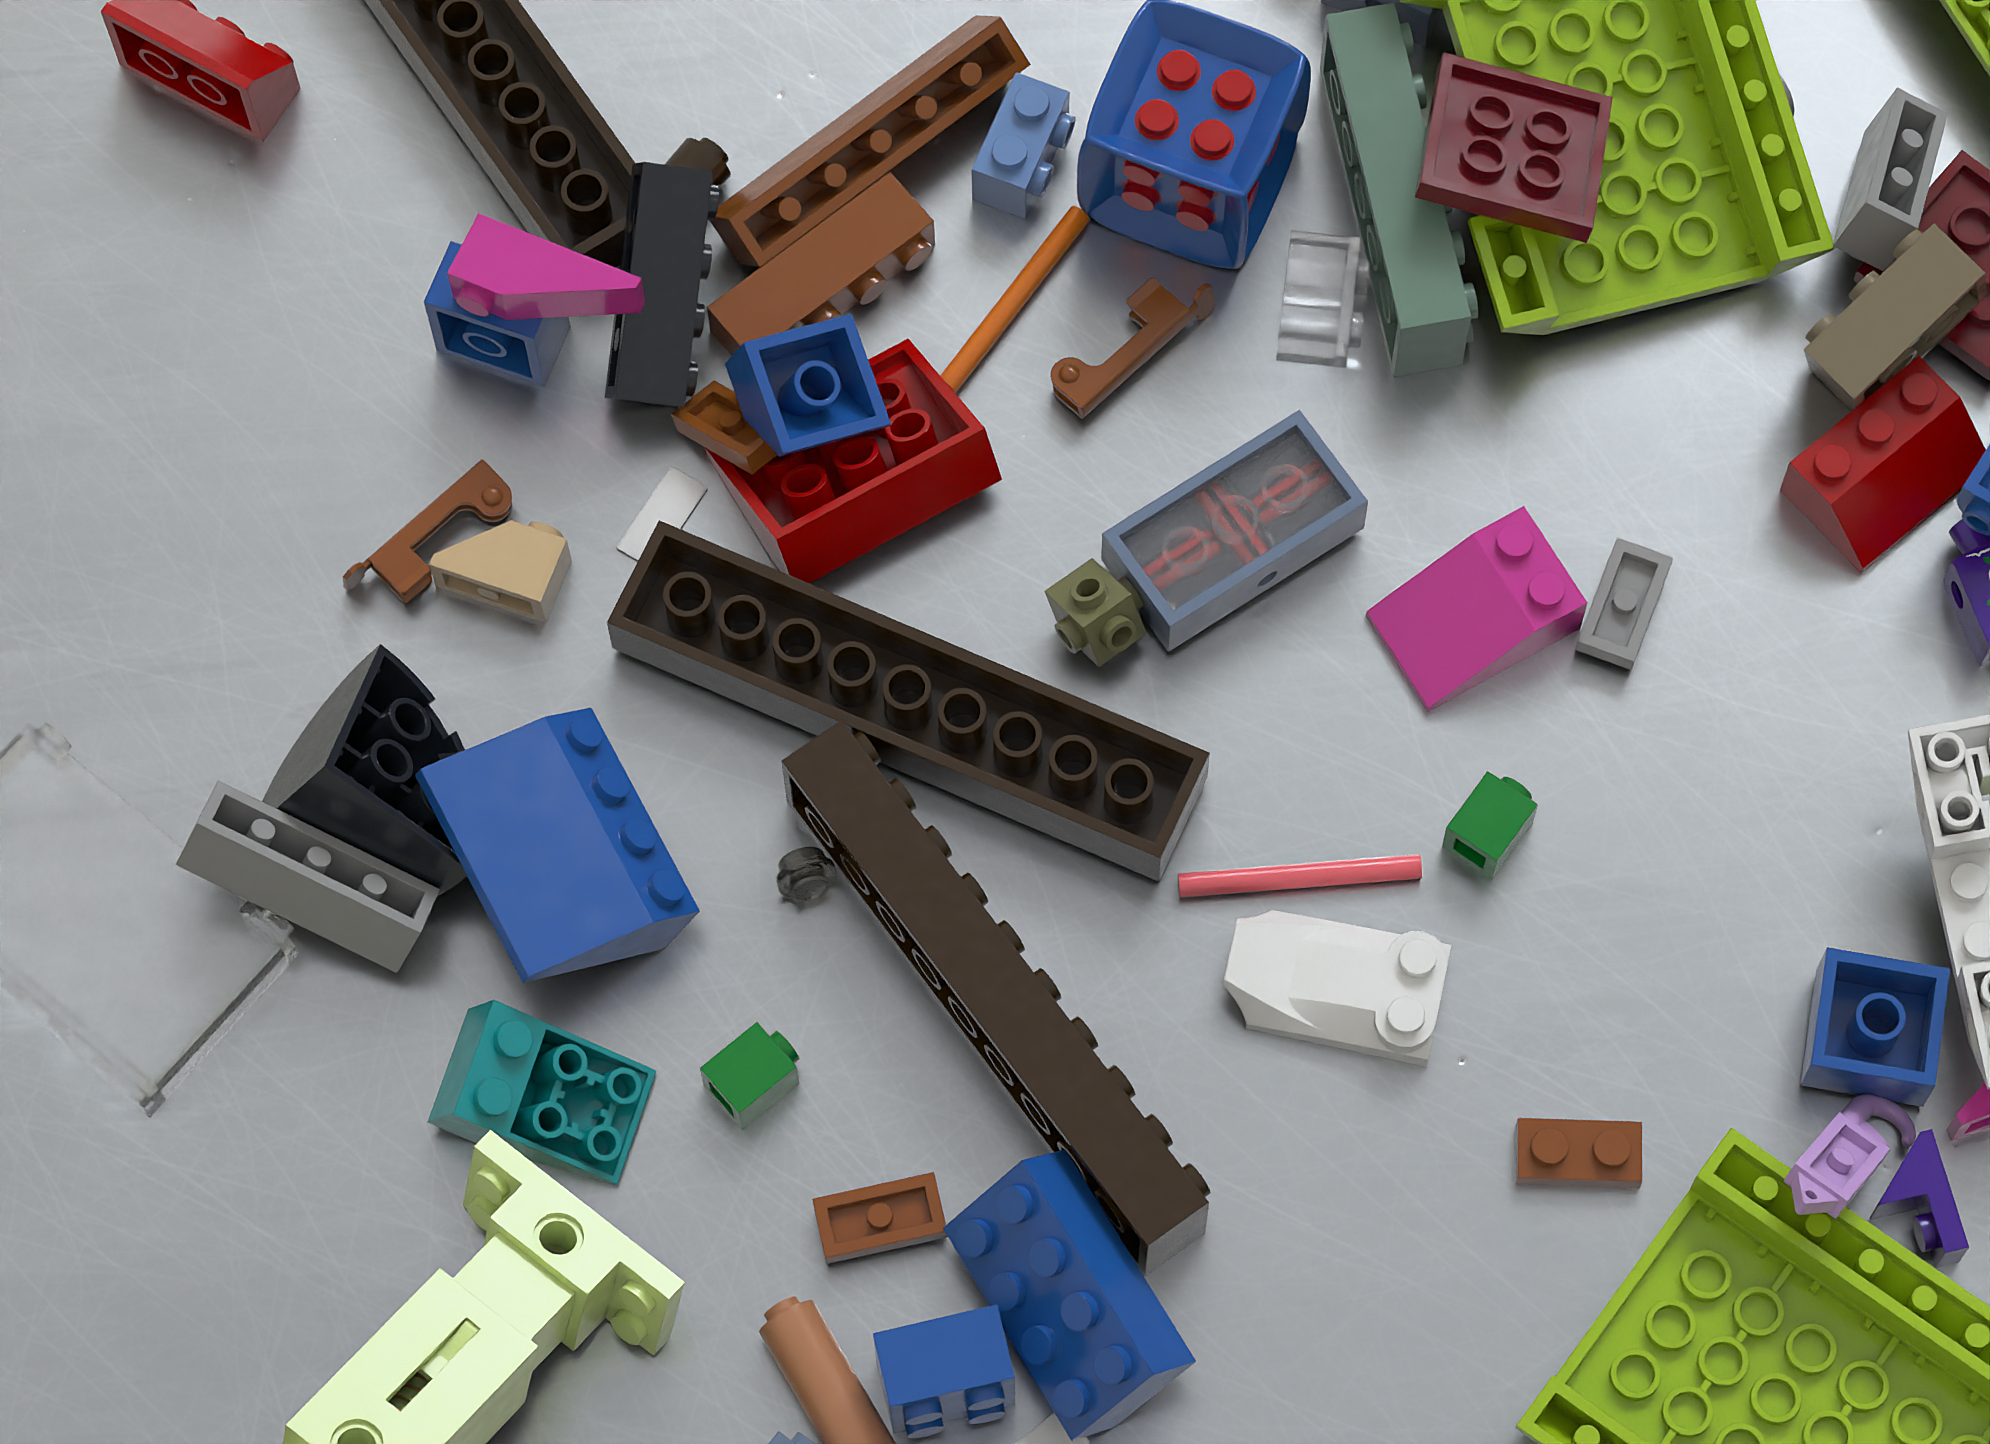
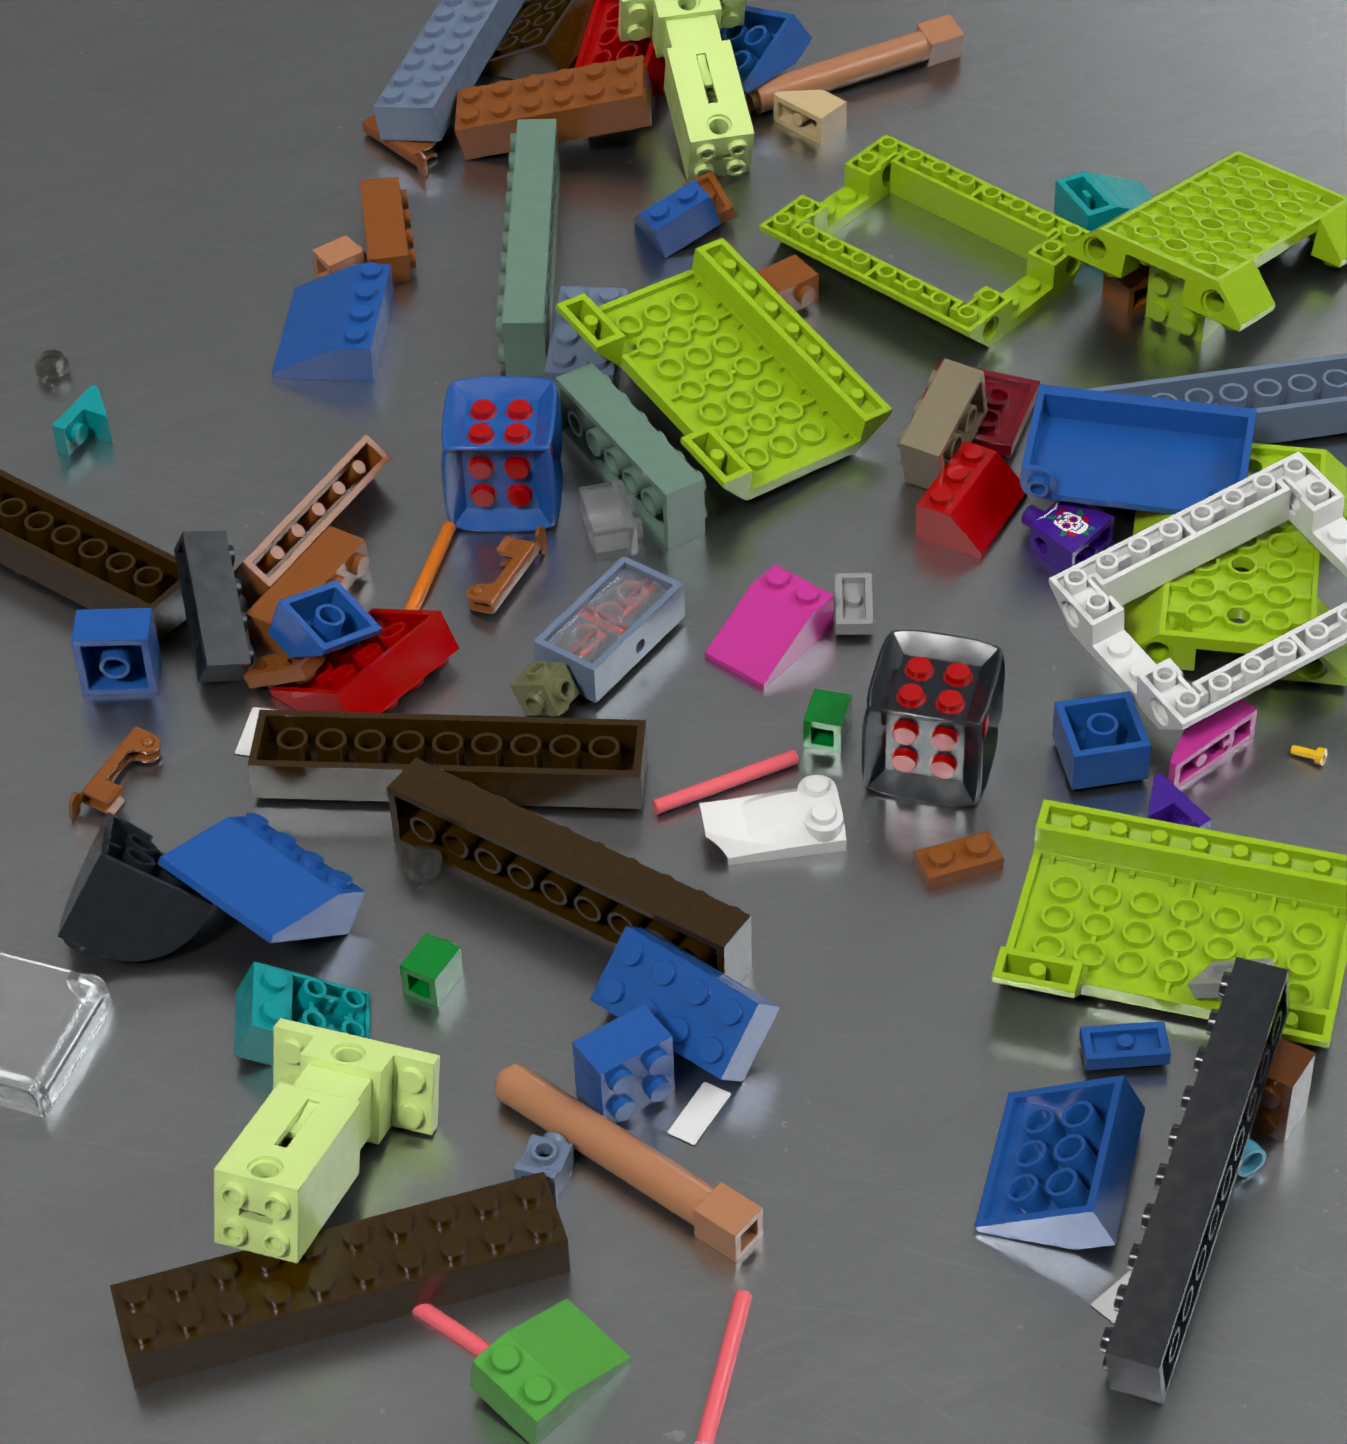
camera: 20 degrees left, 25 degrees down
light grey brick [175,780,440,973] -> none
tan slope [429,520,572,623] -> none
dark pink slope [447,213,645,320] -> none
dark orange plate [812,1172,948,1264] -> none
medium blue brick [971,72,1076,219] -> none
dark red plate [1415,52,1613,243] -> none
lavender plate [1783,1094,1916,1219] -> none
light grey brick [1833,88,1948,272] -> none
none -> black piece [862,630,1005,806]

